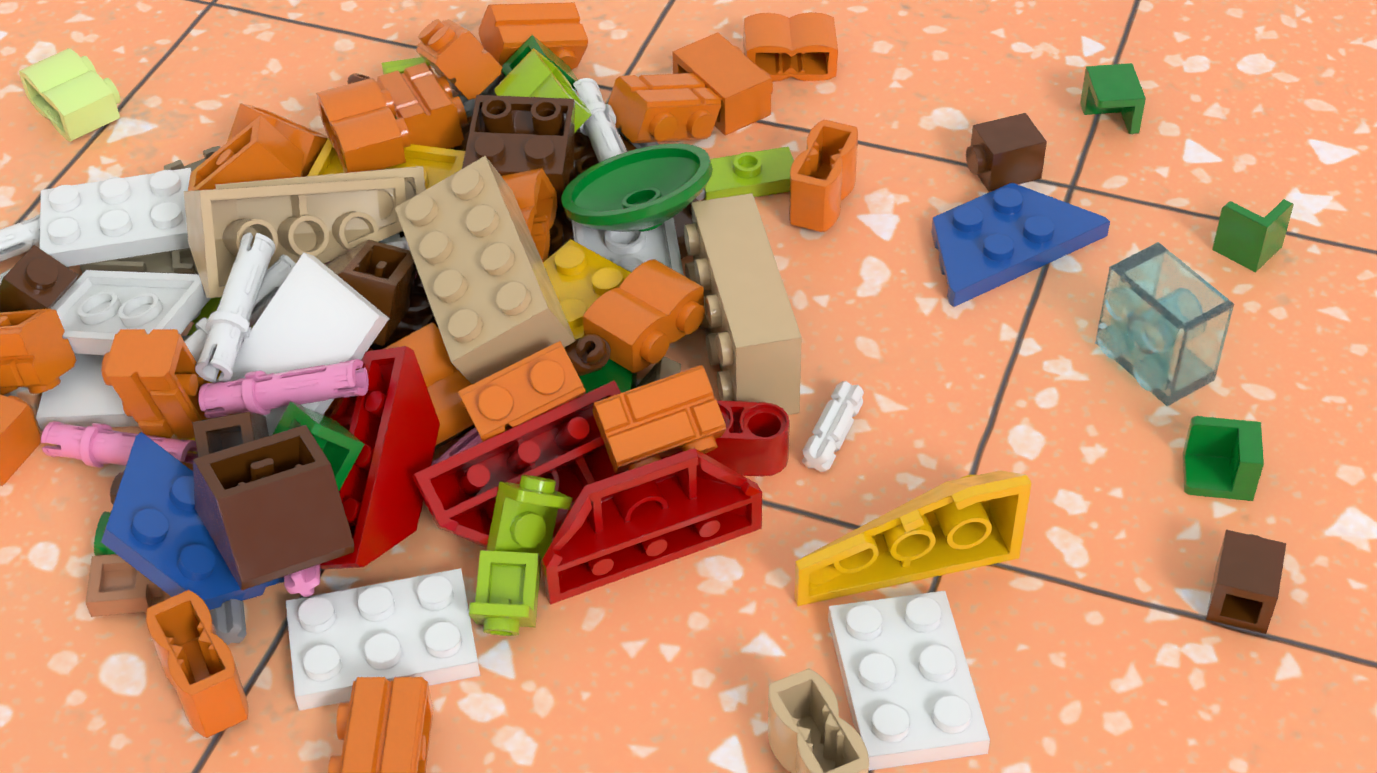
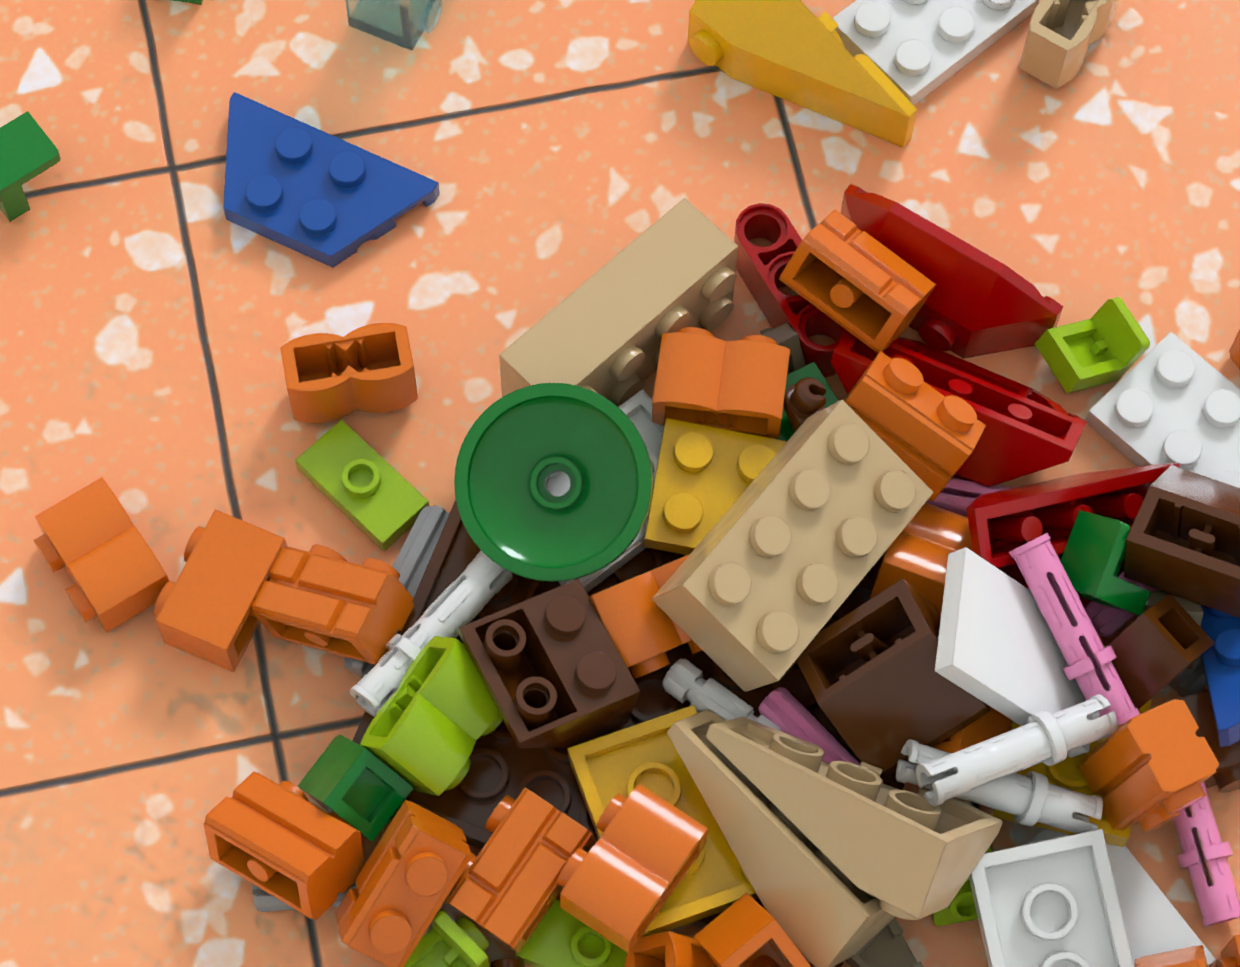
camera: 125 degrees left, 20 degrees up
lime bracket [486,475,572,560] -> none
white axle [802,381,864,472] -> none
reddish brown brick [966,113,1047,192] -> none

